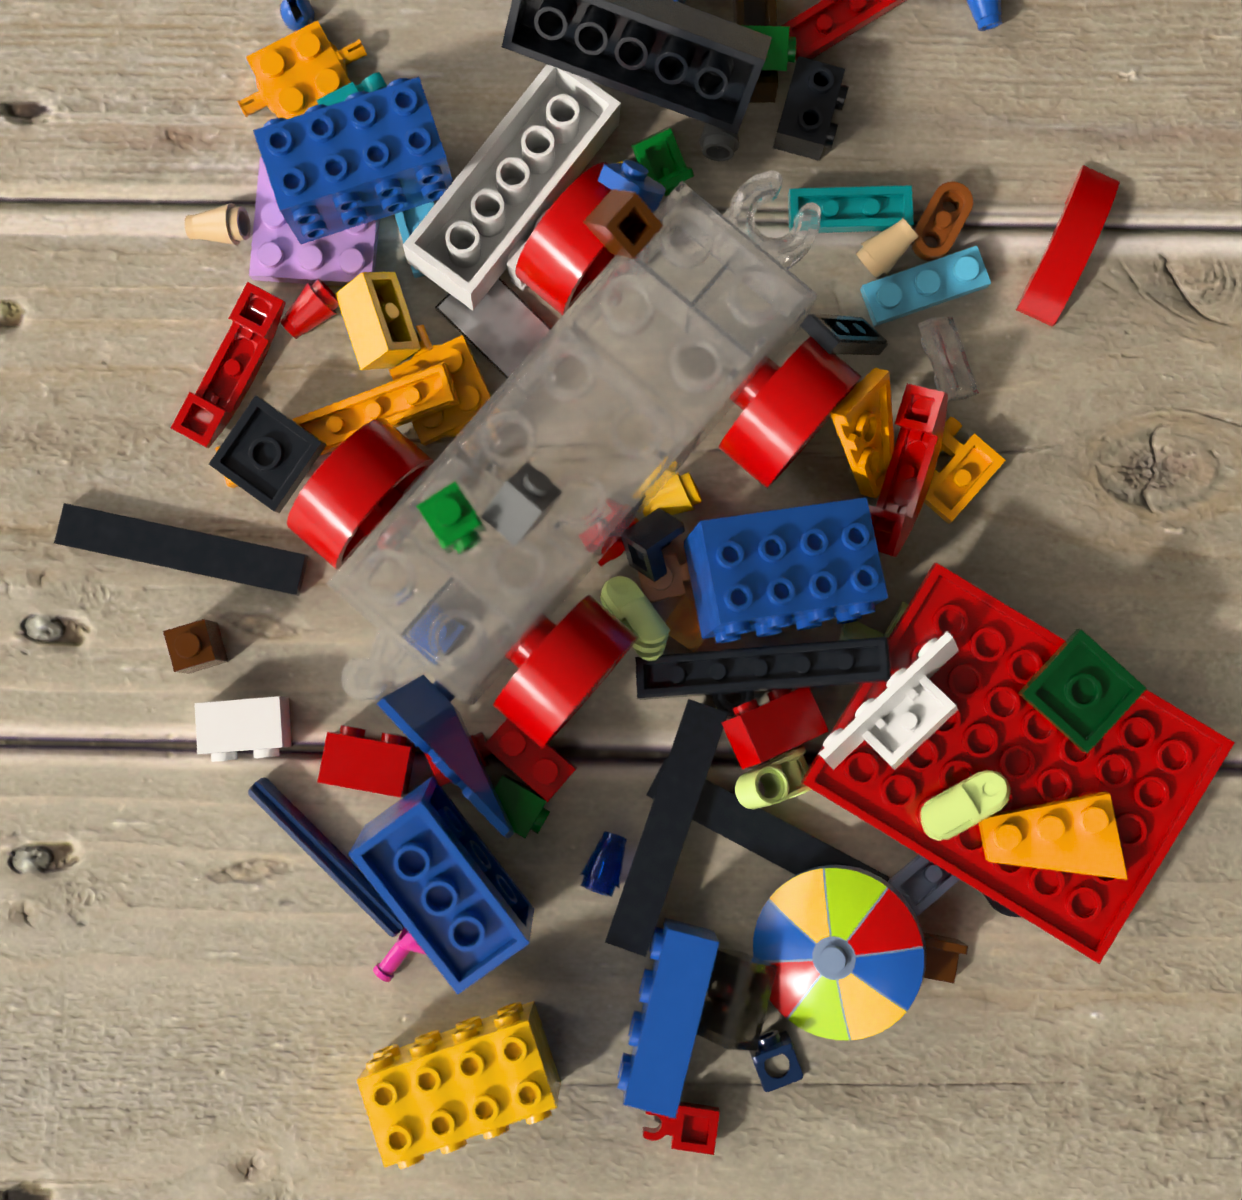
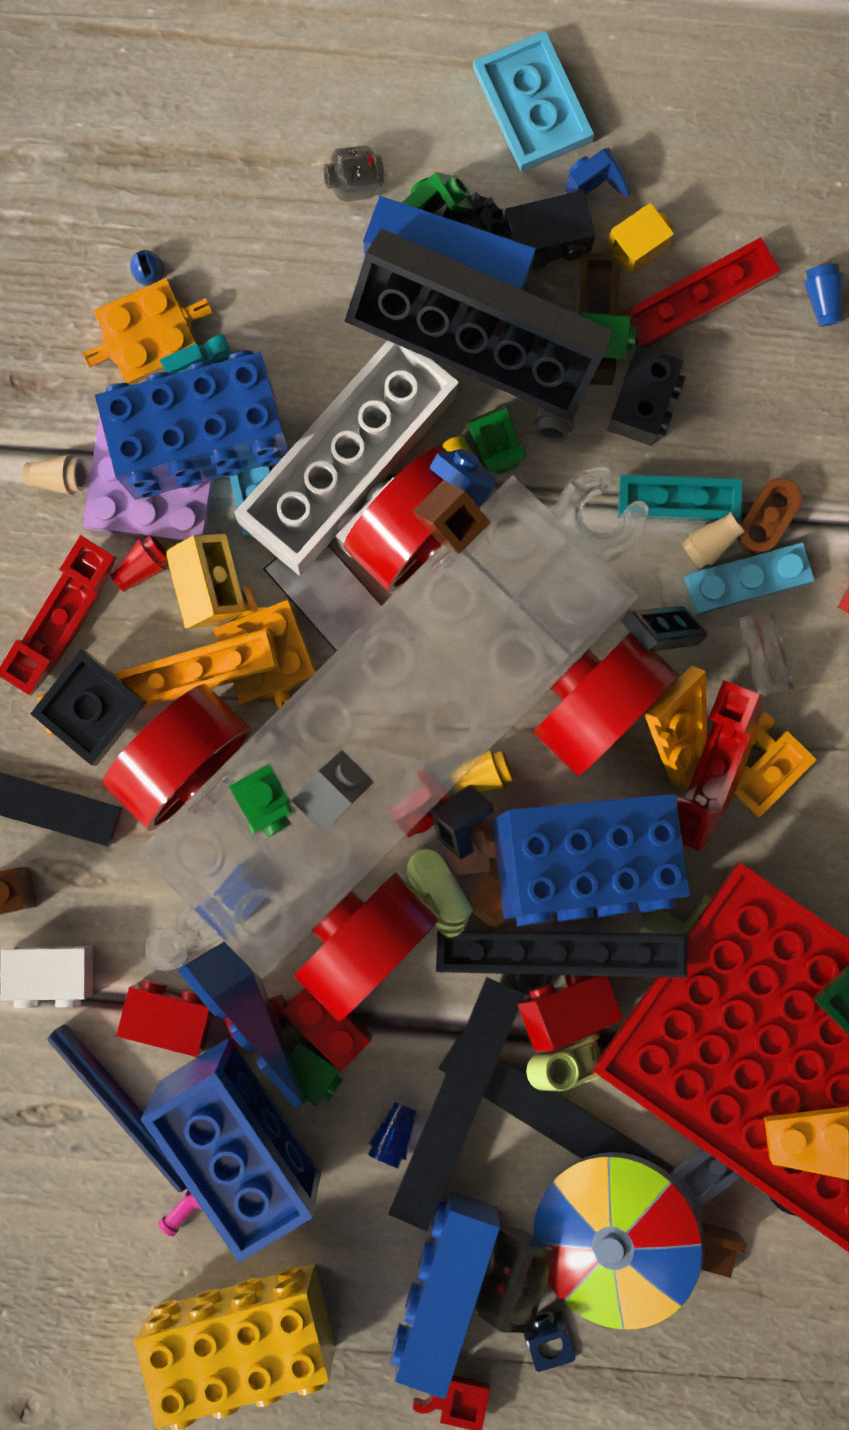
camera: 10 degrees right, 0 degrees up
white bracket [819,632,959,770] -> none
yellowish green arm [921,770,1010,841] -> none

